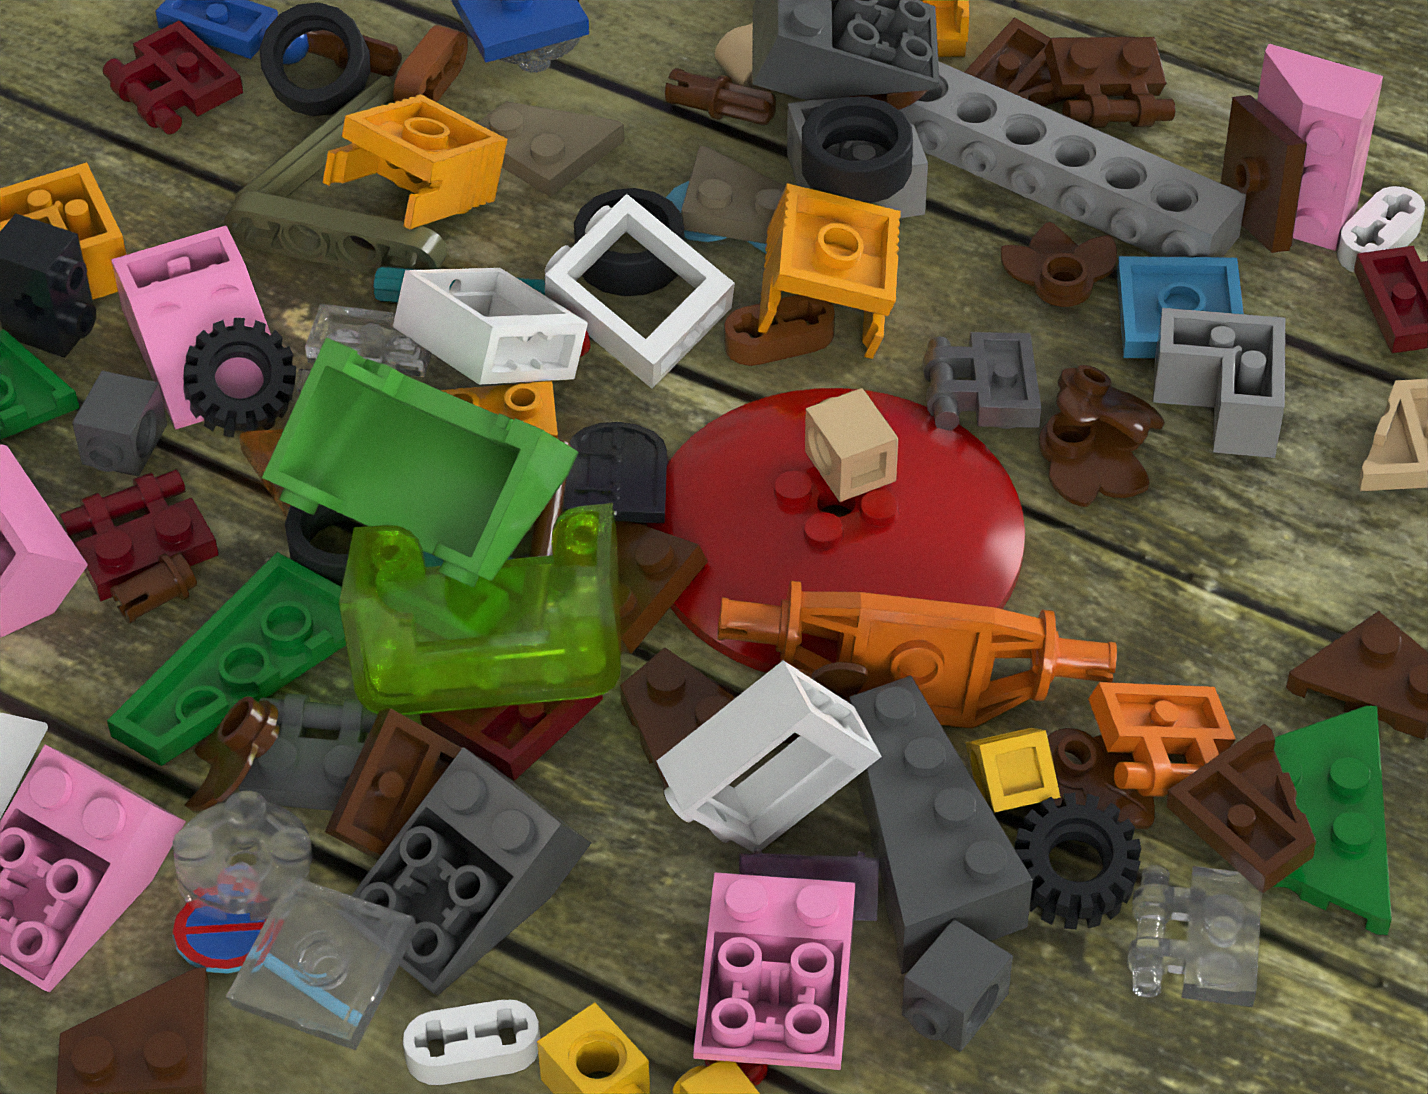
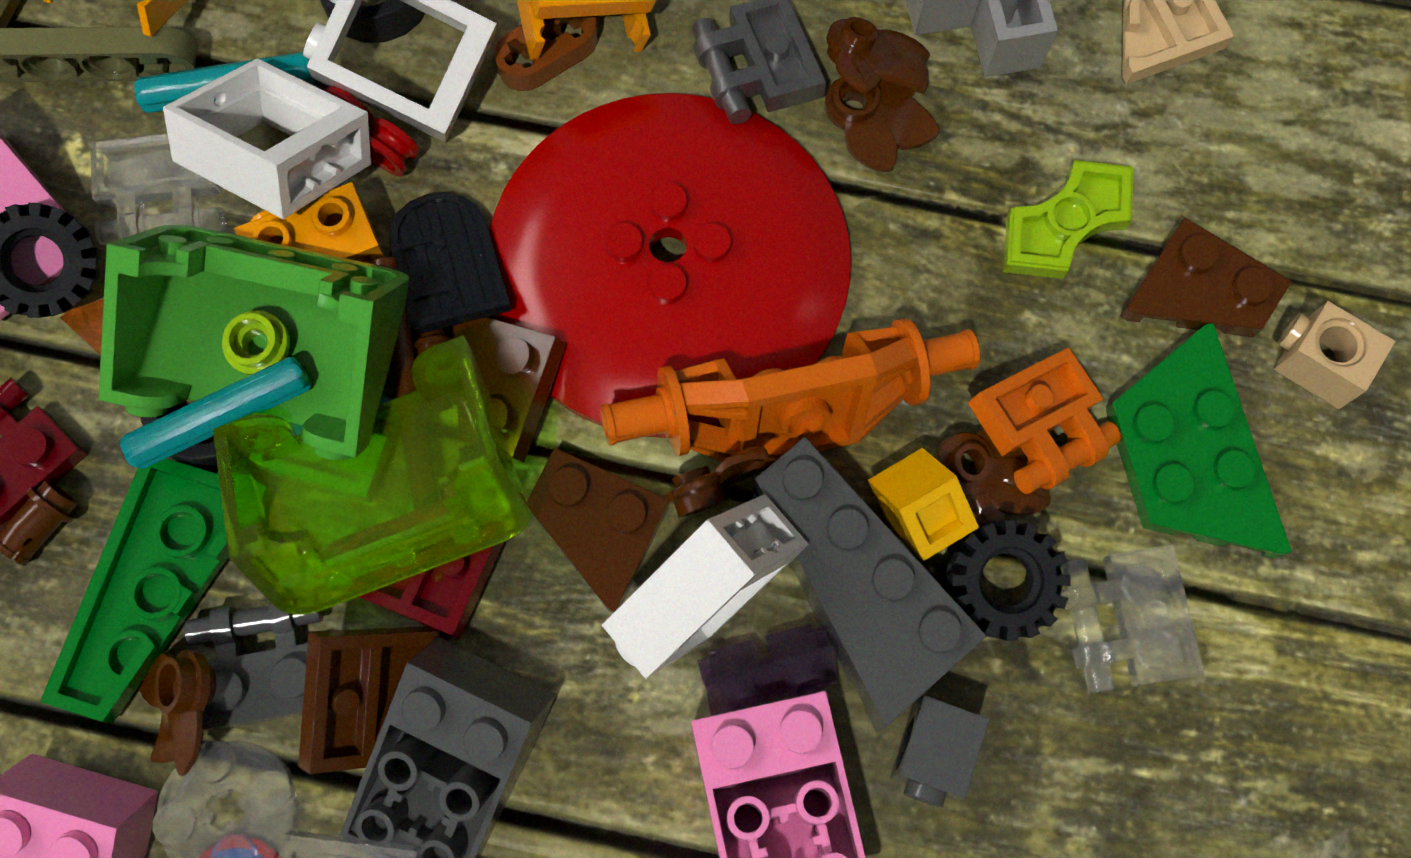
camera: 20 degrees left, 25 degrees up
tan brick [805,388,898,502] -> none
reddish brown wing [1166,724,1316,893] -> none
none -> teal axle [120,357,311,469]
none -> lime plate [222,310,290,375]
none -> red bush [369,118,420,177]
none -> lime tile [1003,160,1134,279]

